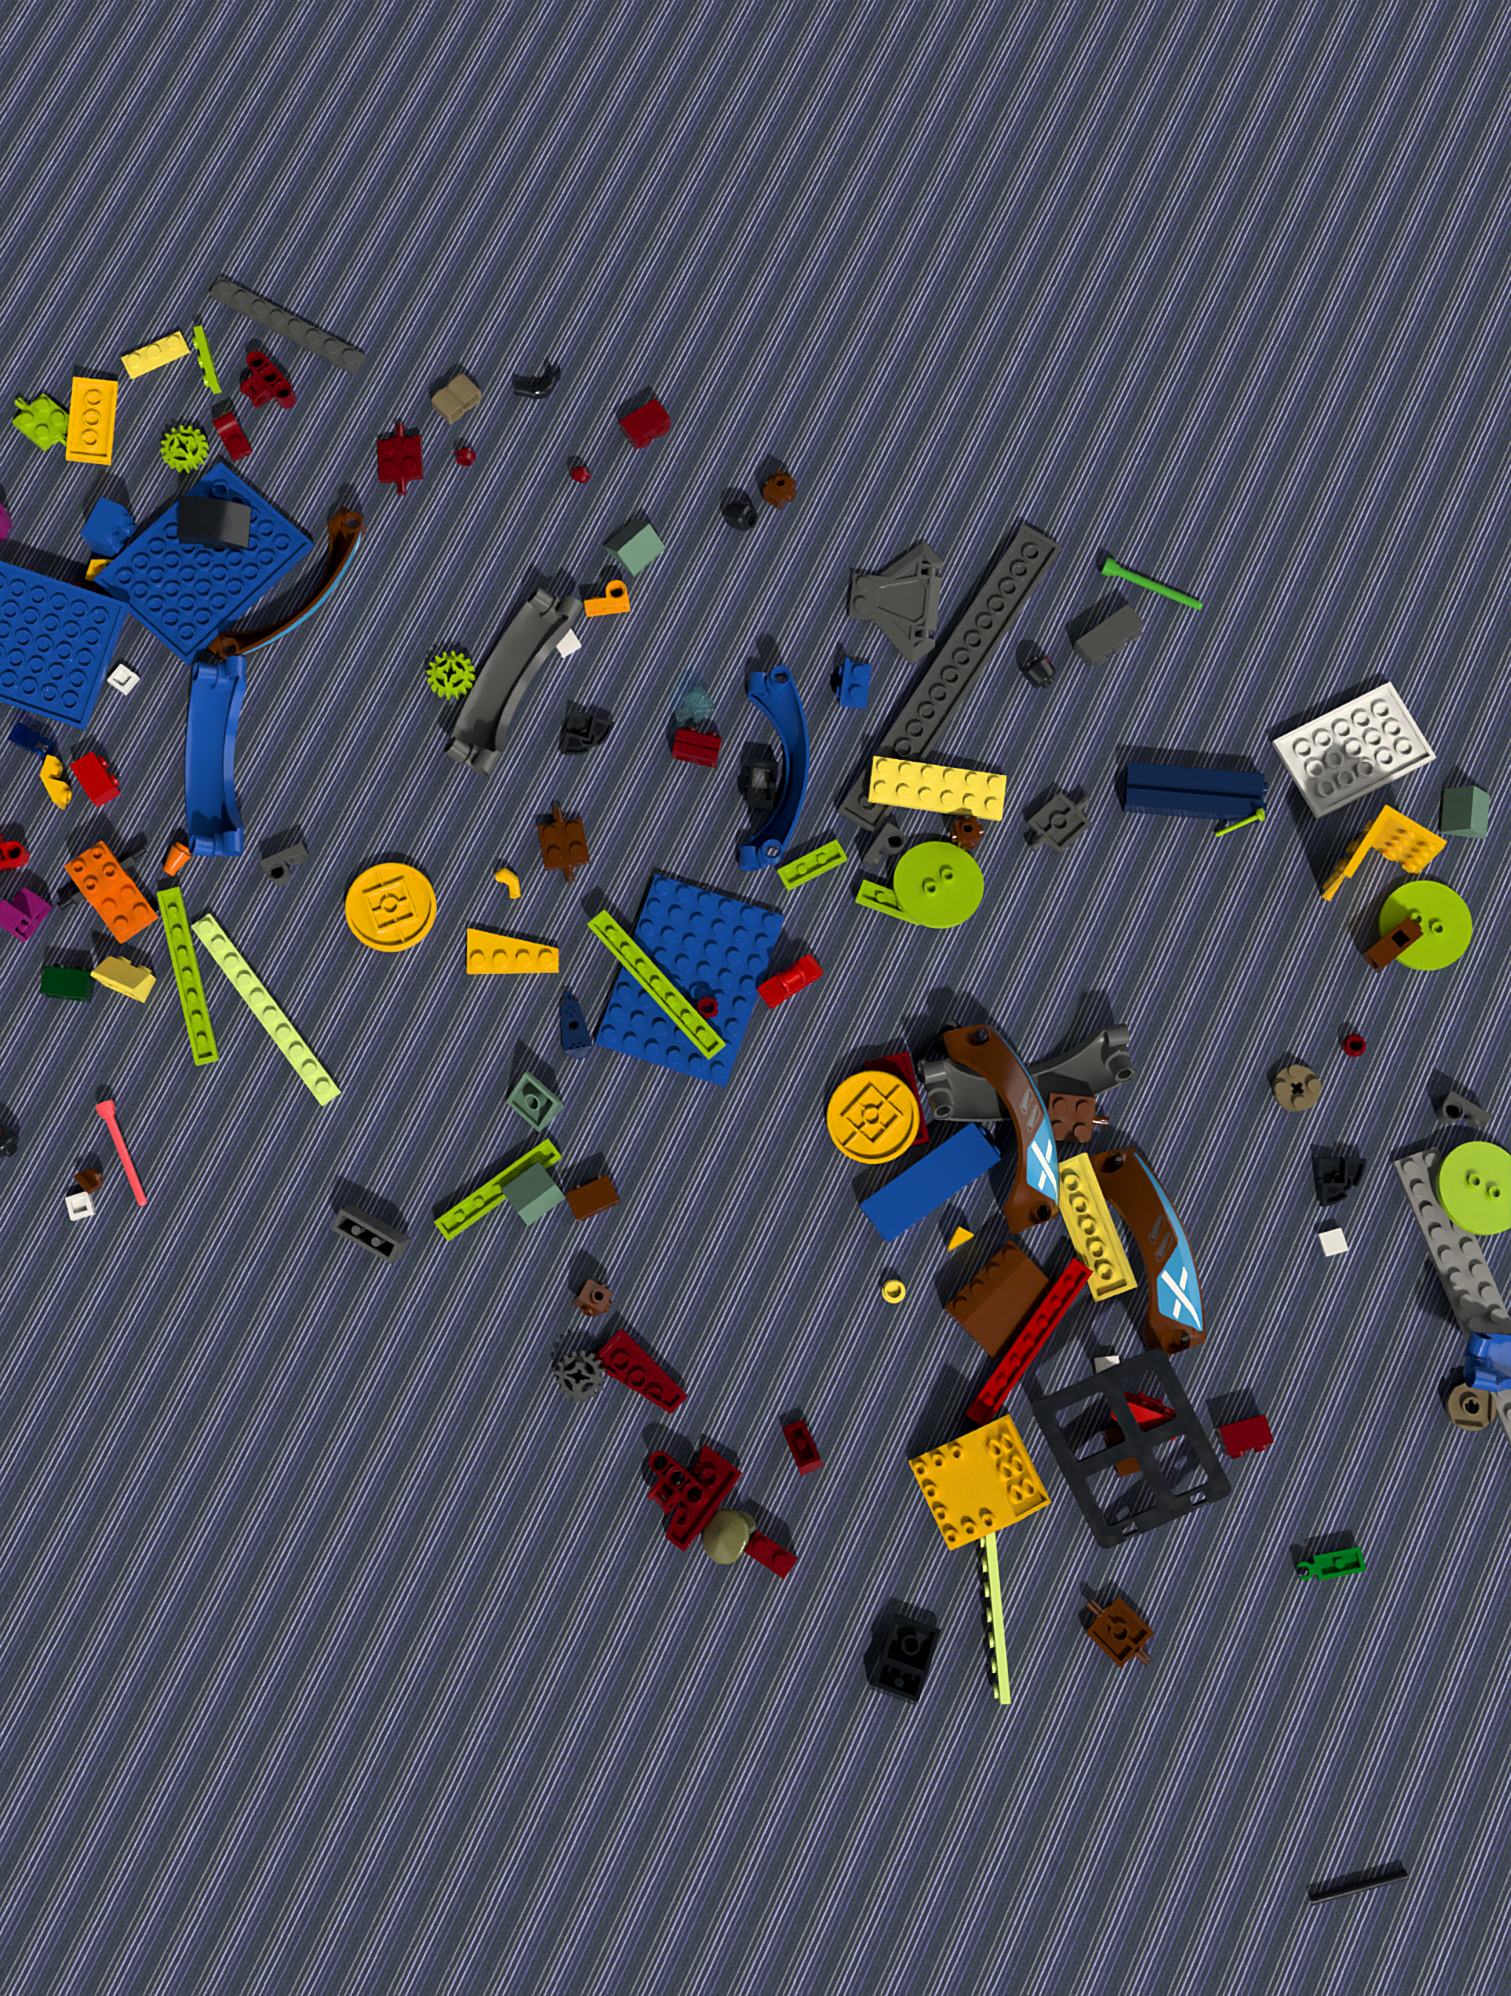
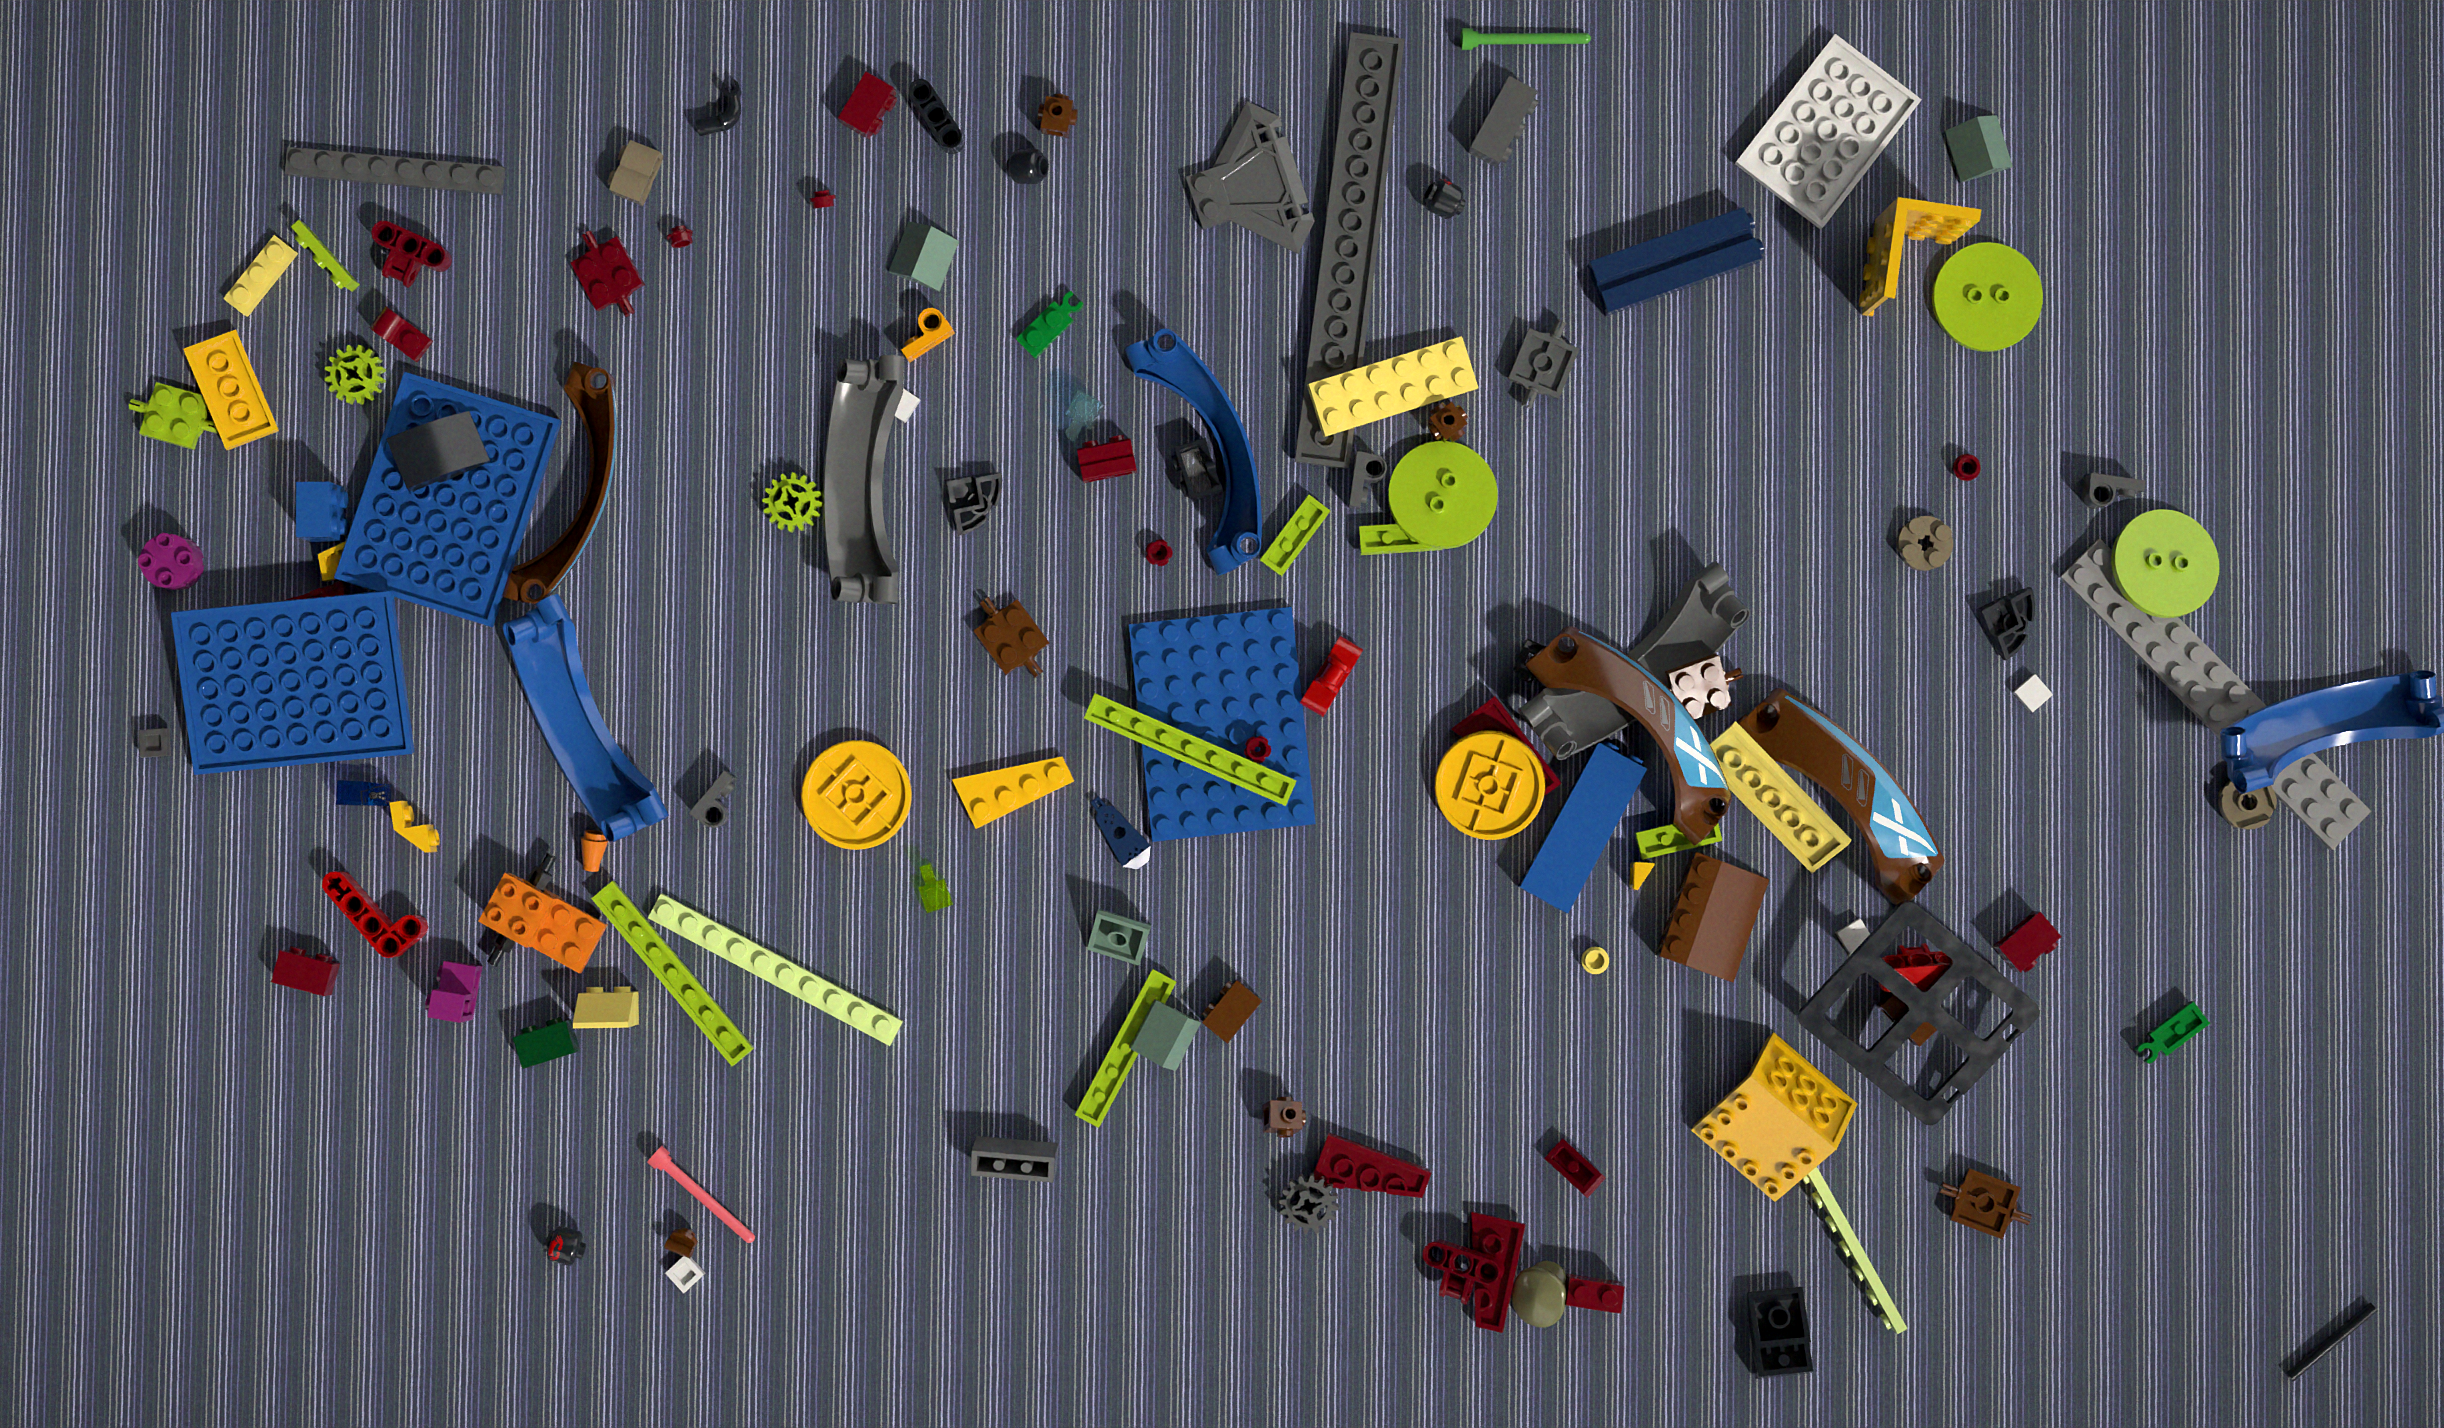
camera: 25 degrees left, 10 degrees up
red brick [69,751,121,807] -> none
white tile [107,664,140,695] -> none
yellow arm [495,868,521,899] -> none
blue bracket [836,657,872,709] -> none
red plate [965,1258,1093,1427] -> none
lime piece [1215,808,1265,837] -> none
reddish brown brick [1362,917,1424,973] -> none
none -> black beam [908,79,964,154]
none -> clear neon green plate [918,863,953,913]
none -> green plate [1016,291,1084,360]
none -> dark red plate [1146,539,1173,566]
none -> lime plate [1635,824,1722,860]

